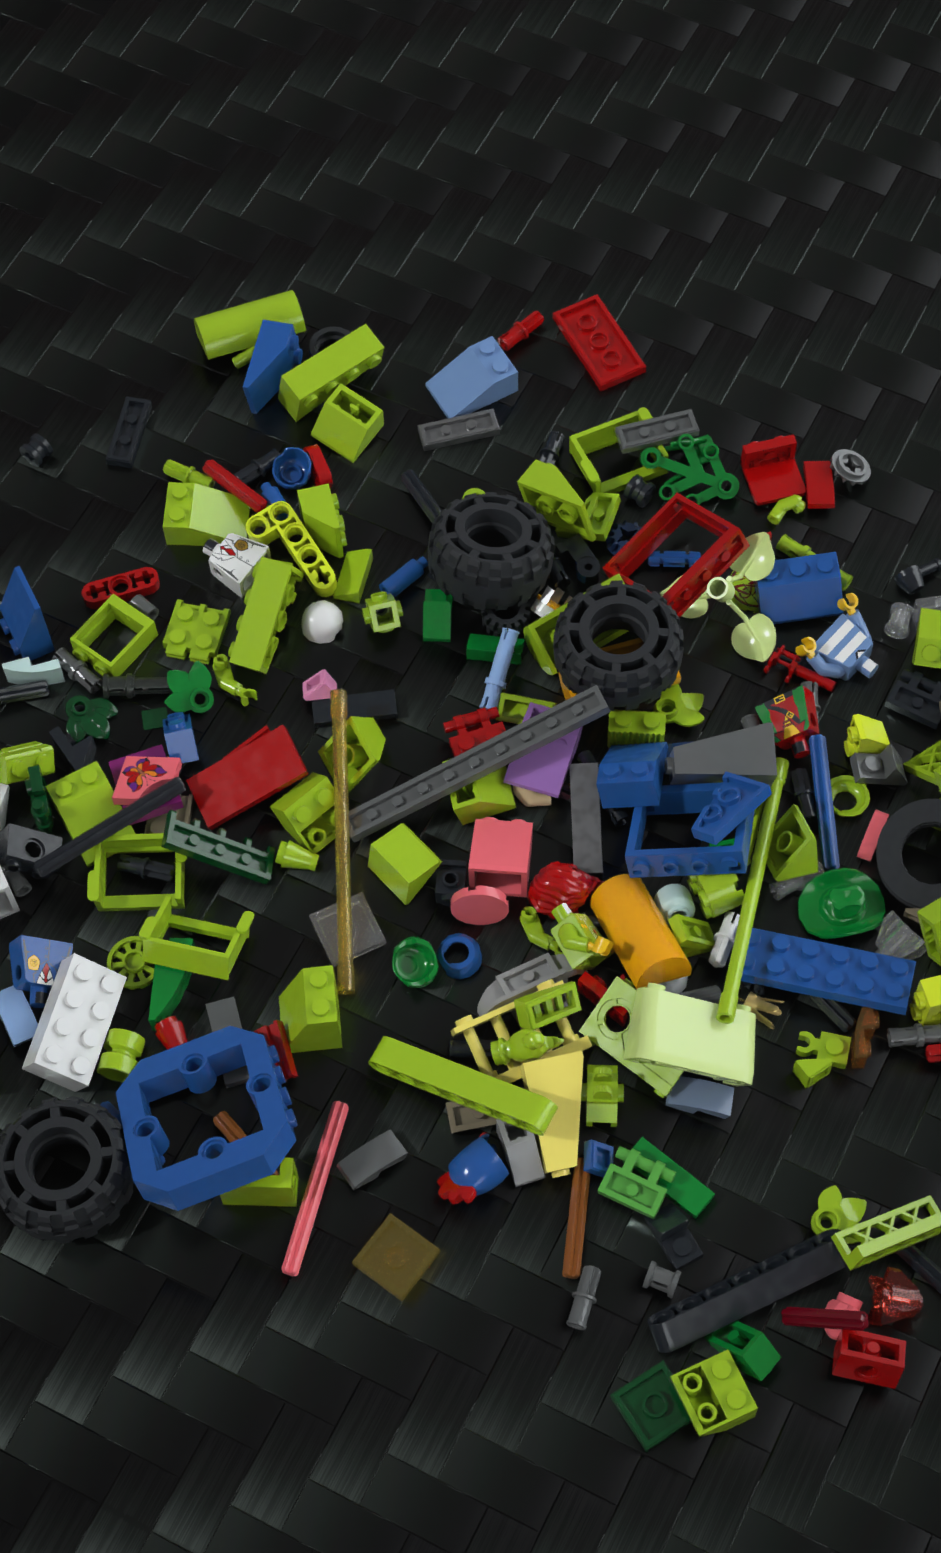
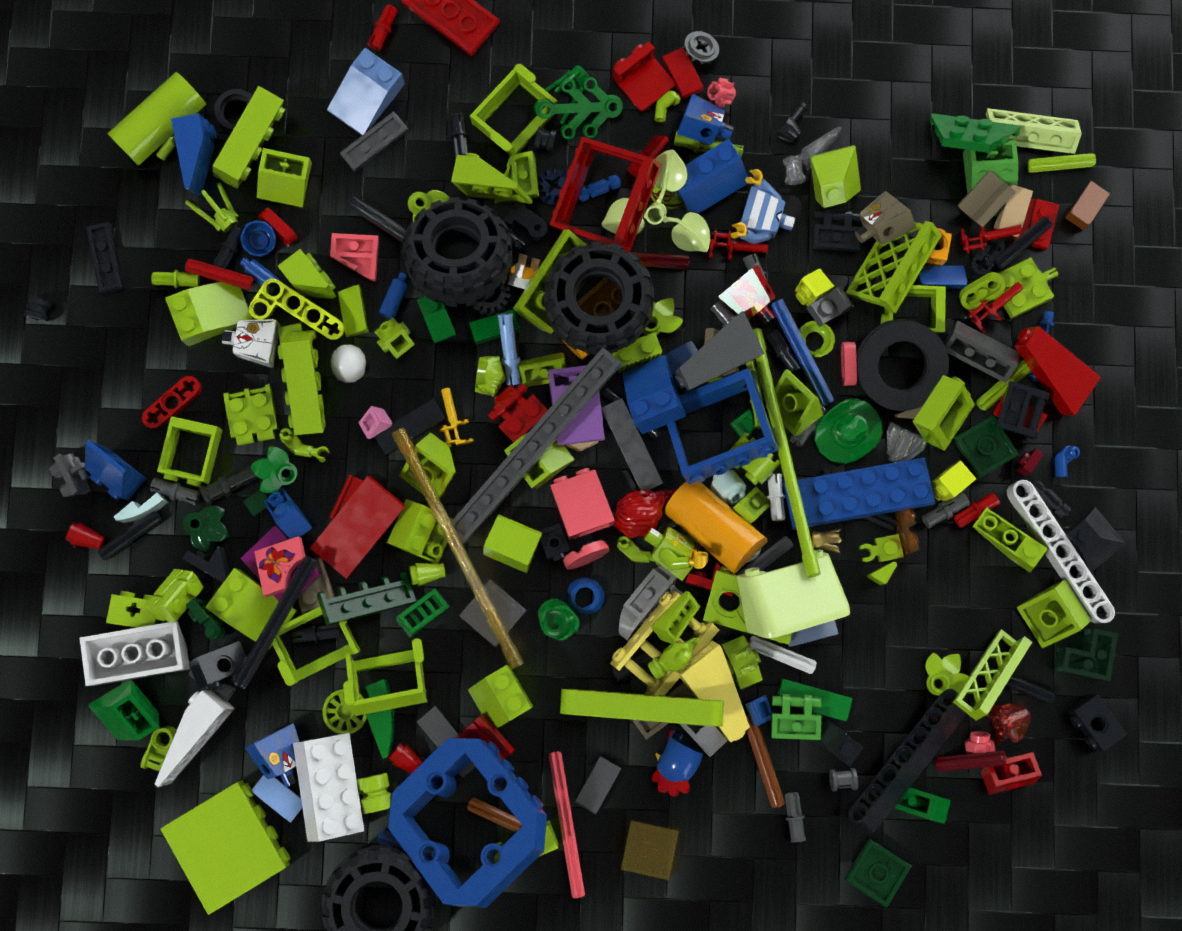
camera: 30 degrees left, 20 degrees up
dark grey hinge [129,594,159,621] -> none
dark grey tile [615,409,699,454] -> none
lime slope [670,1349,758,1437] -> none
blue wing [691,772,772,845] -> none
none -> lime plant [185,183,239,233]
none -> coral wing [330,233,379,281]
none -> green slope [396,588,450,638]
none -> yellow piece [440,388,474,447]
none -> lime hair [475,356,506,397]
none -> dark red axle [630,252,689,269]
none -> blue torso [677,94,734,145]
none -> coral gear [707,78,736,108]
none -> white axle [748,636,817,674]

